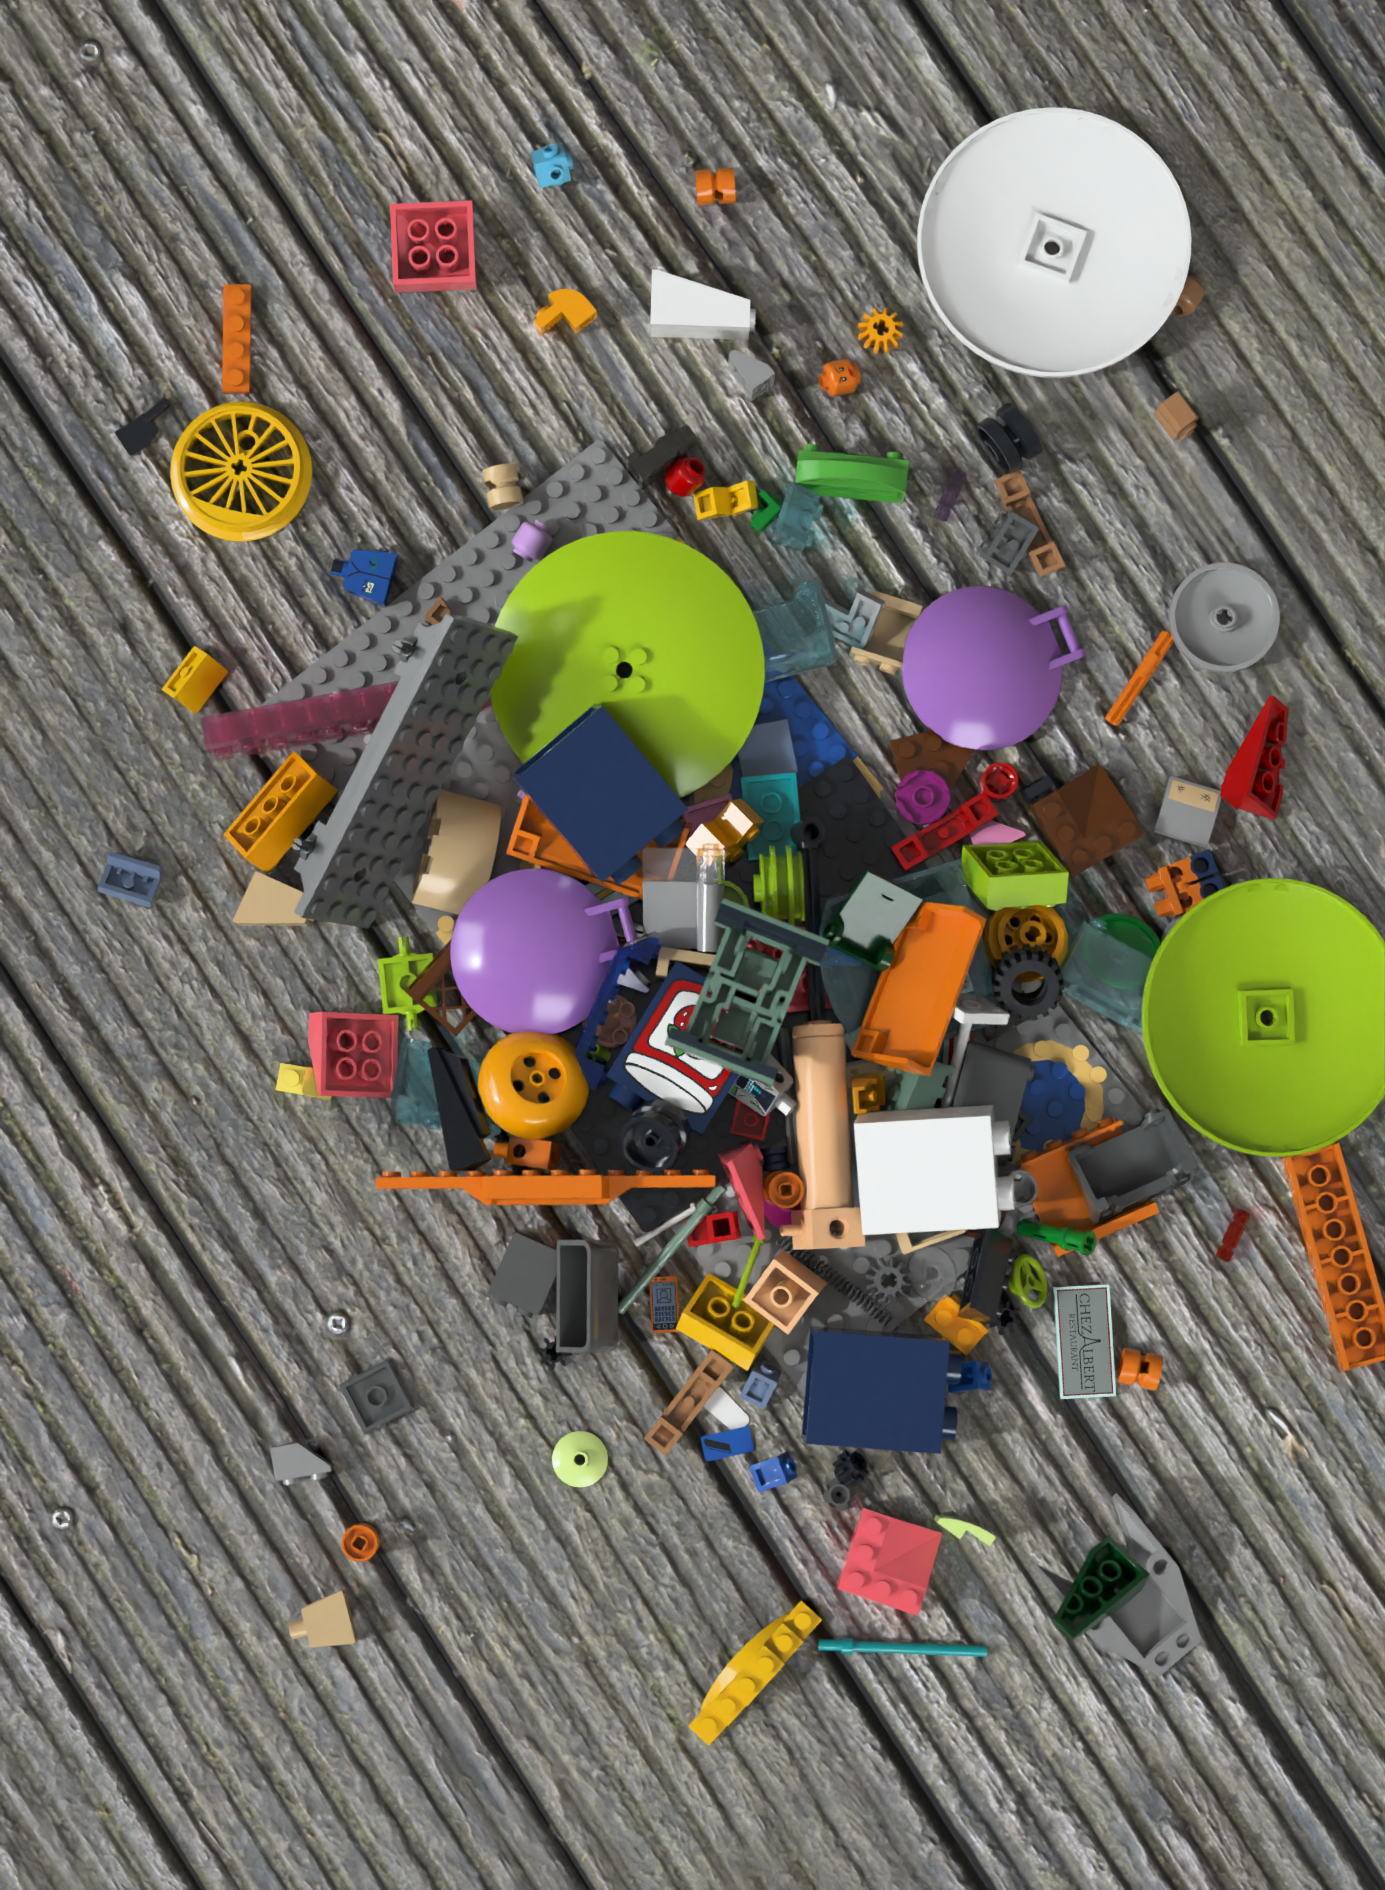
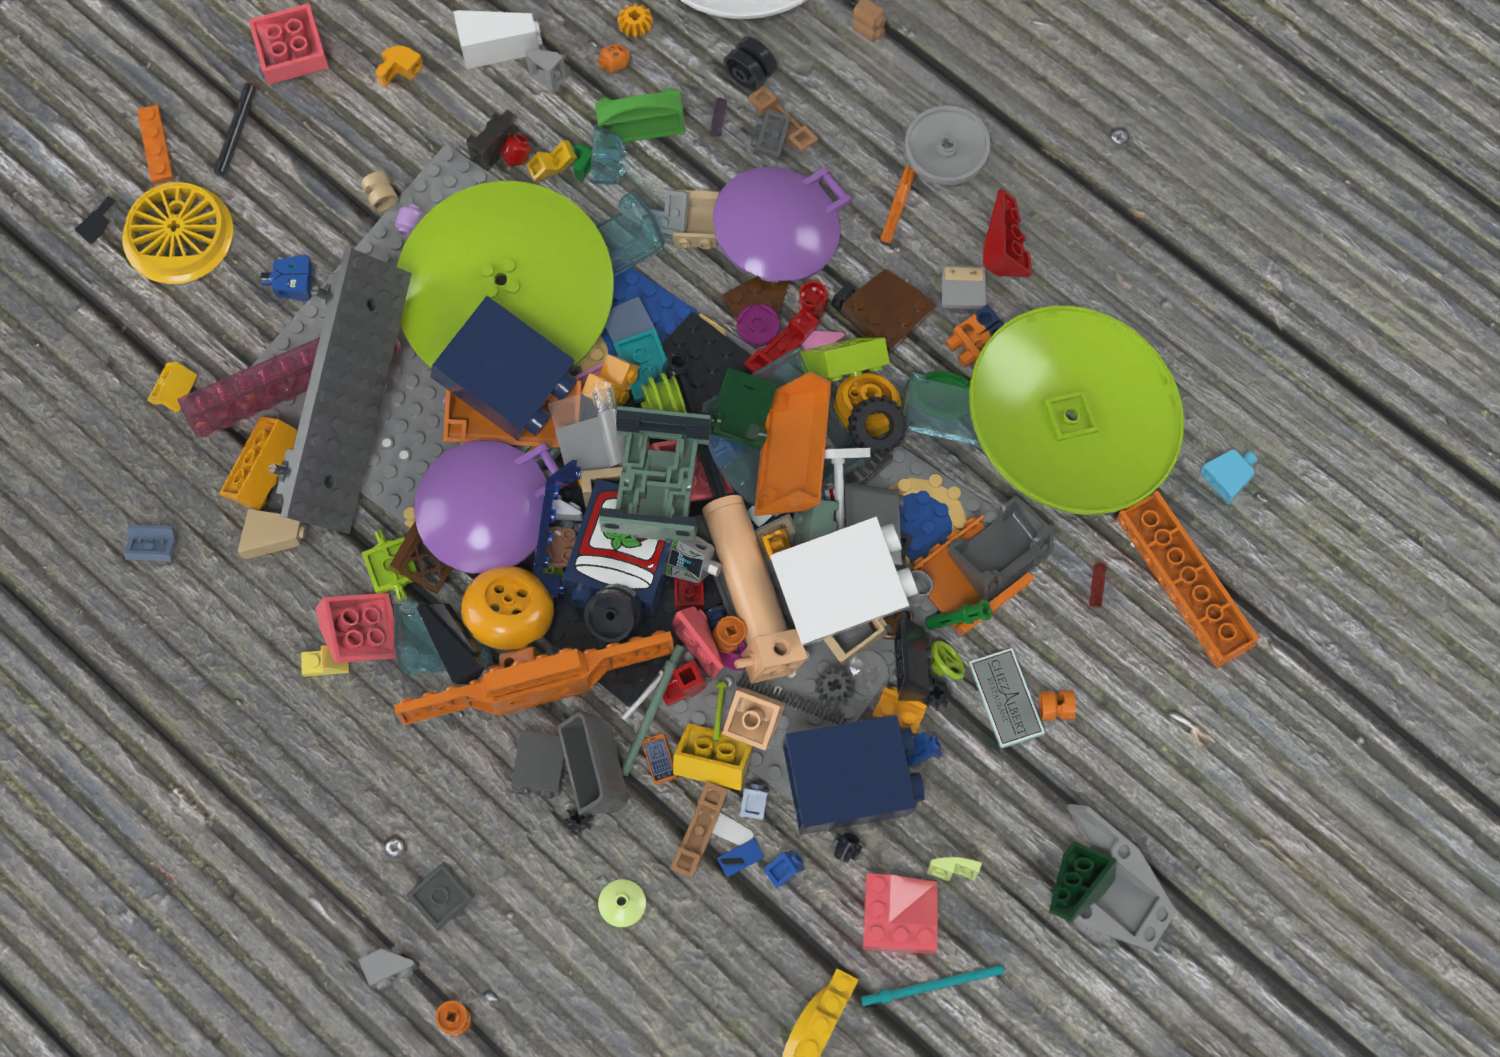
camera: 10 degrees left, 15 degrees down
tan panel [412,789,501,915] -> none
dark grey plate [822,1478,855,1511] -> none
none -> black axle [214,83,256,177]

